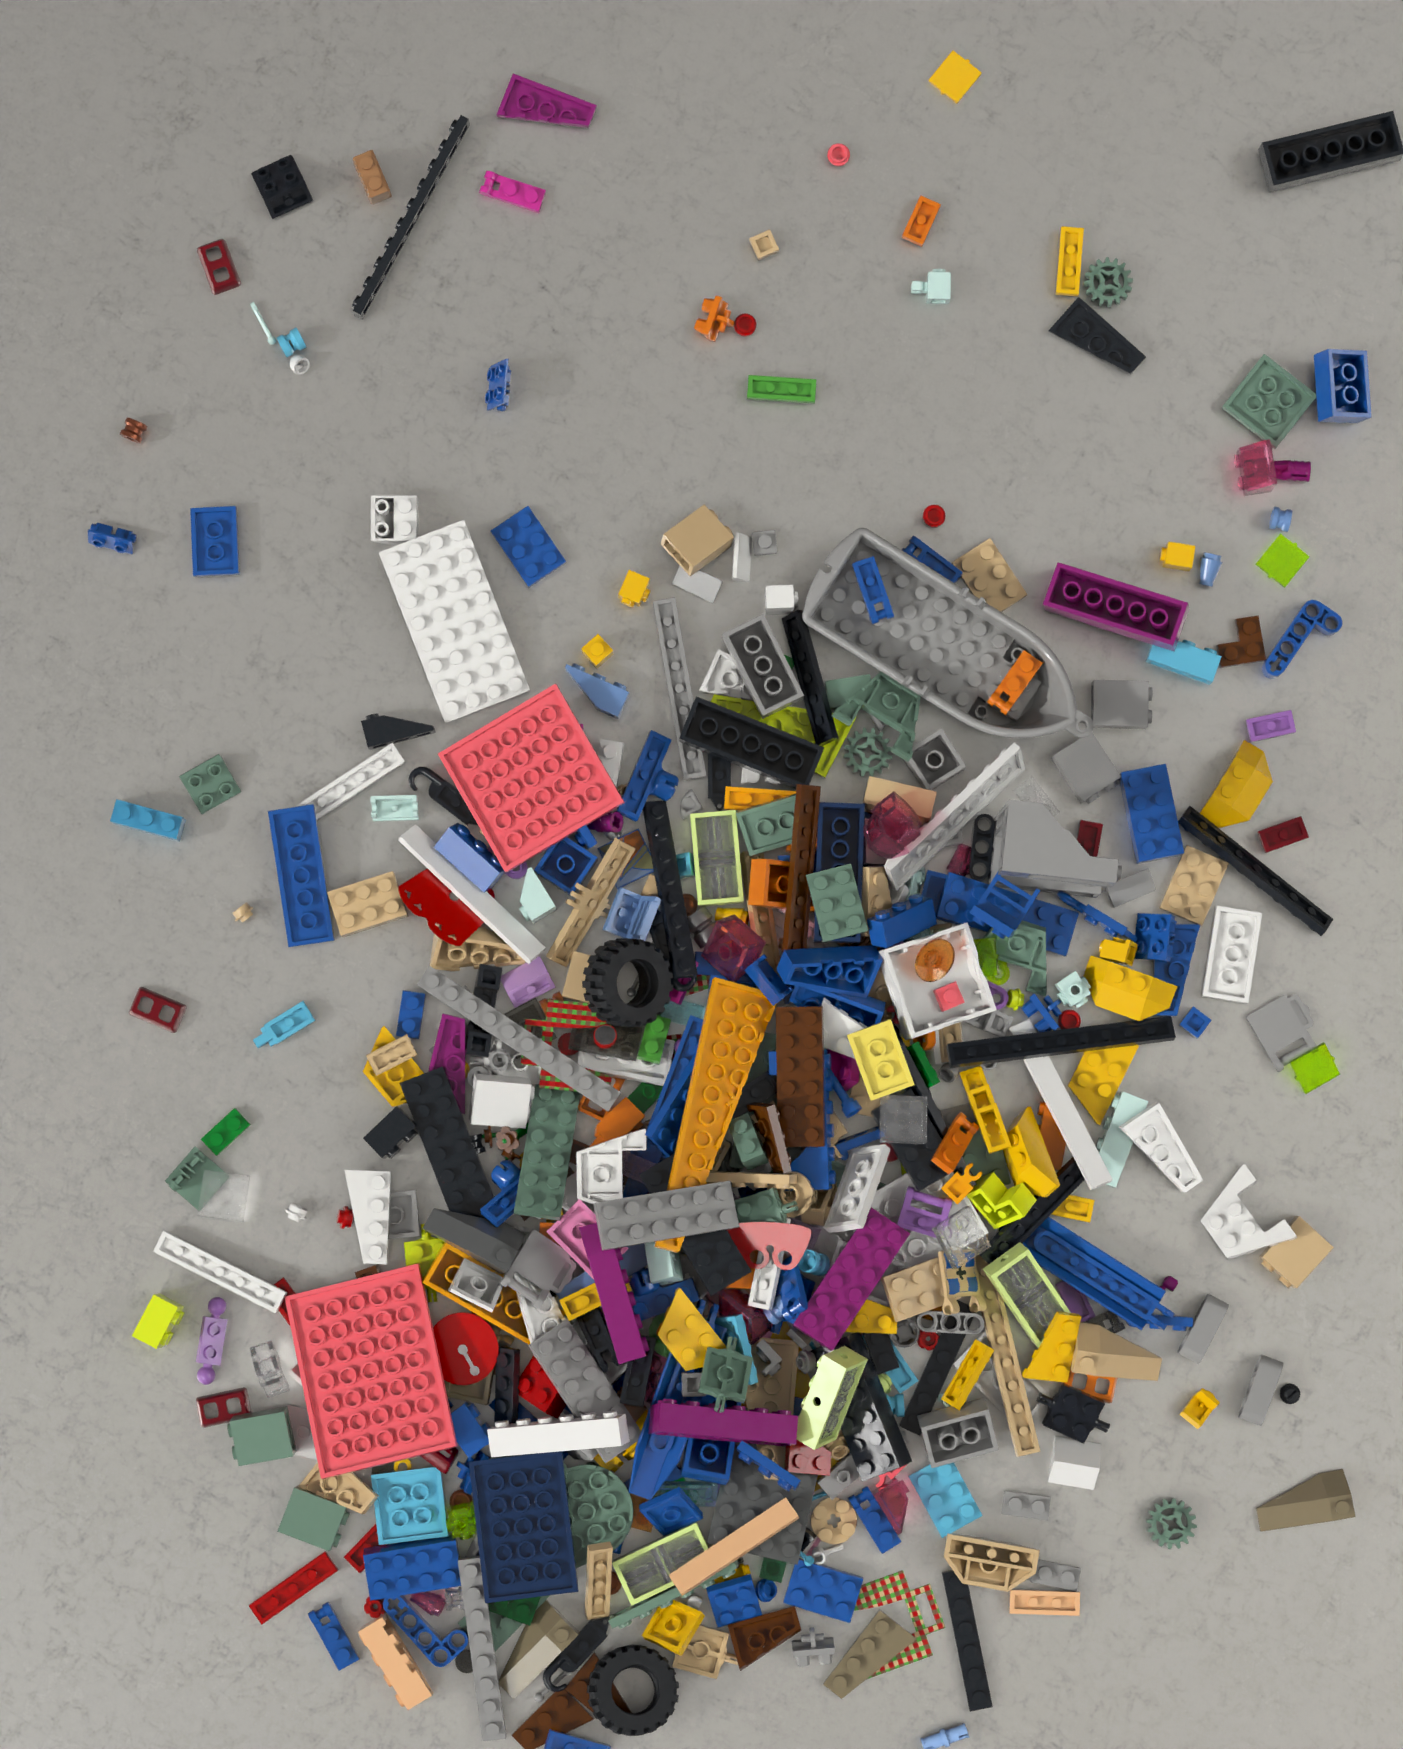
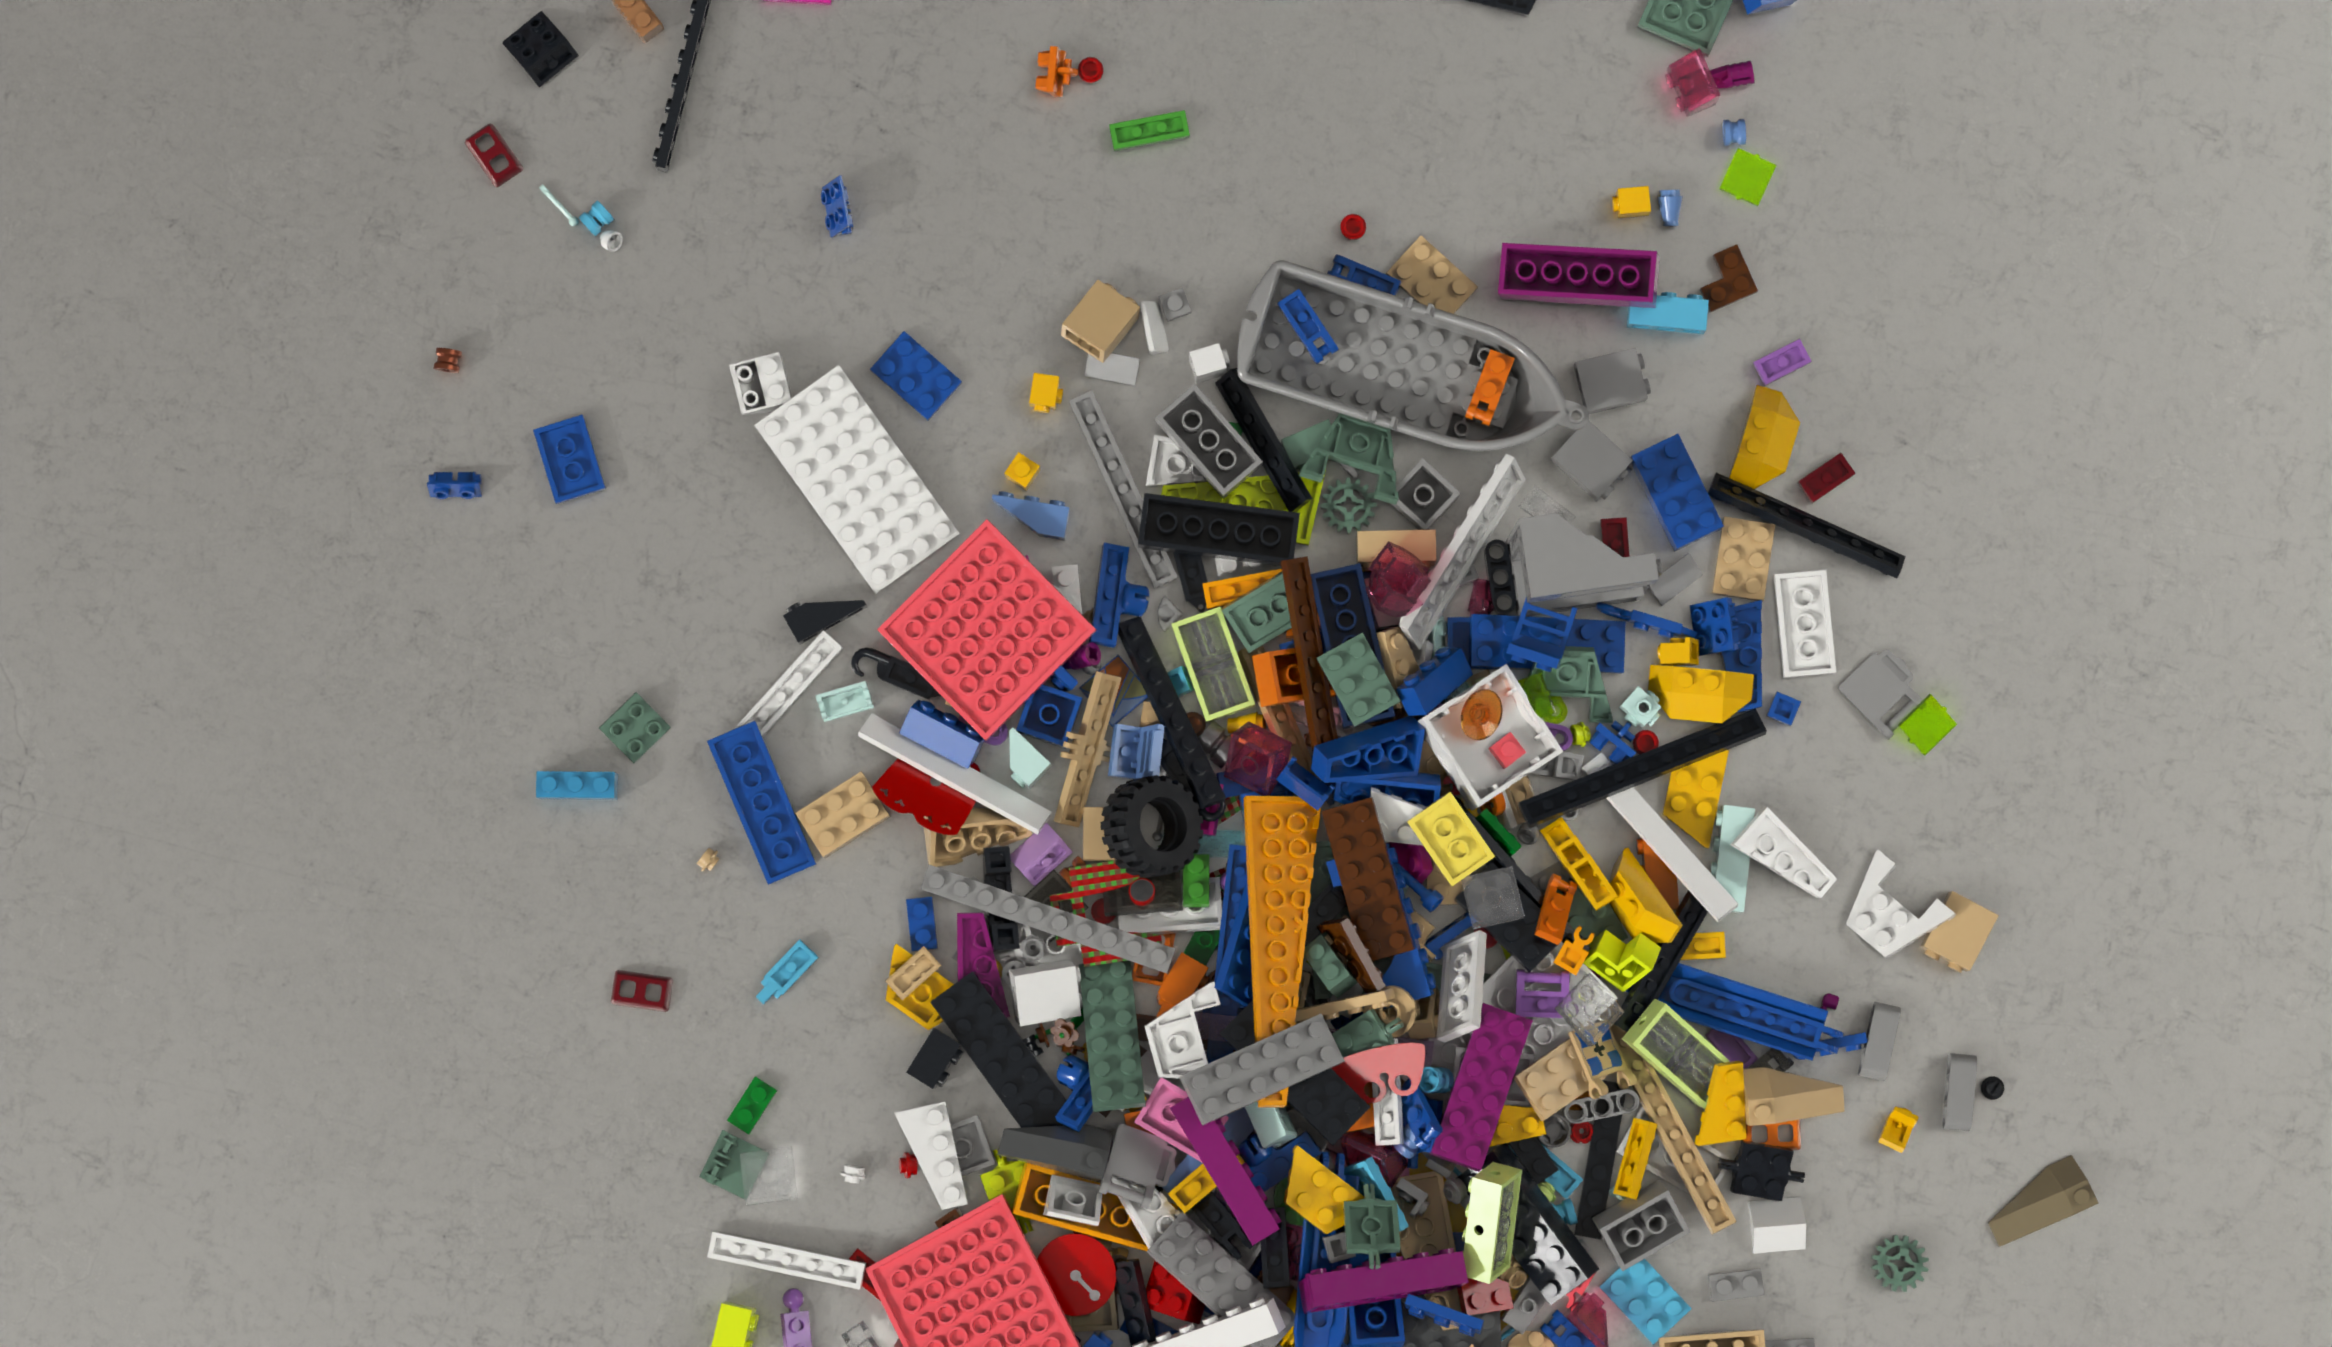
camera: 10 degrees left, 0 degrees up
blue beam [1262,600,1342,679] -> none

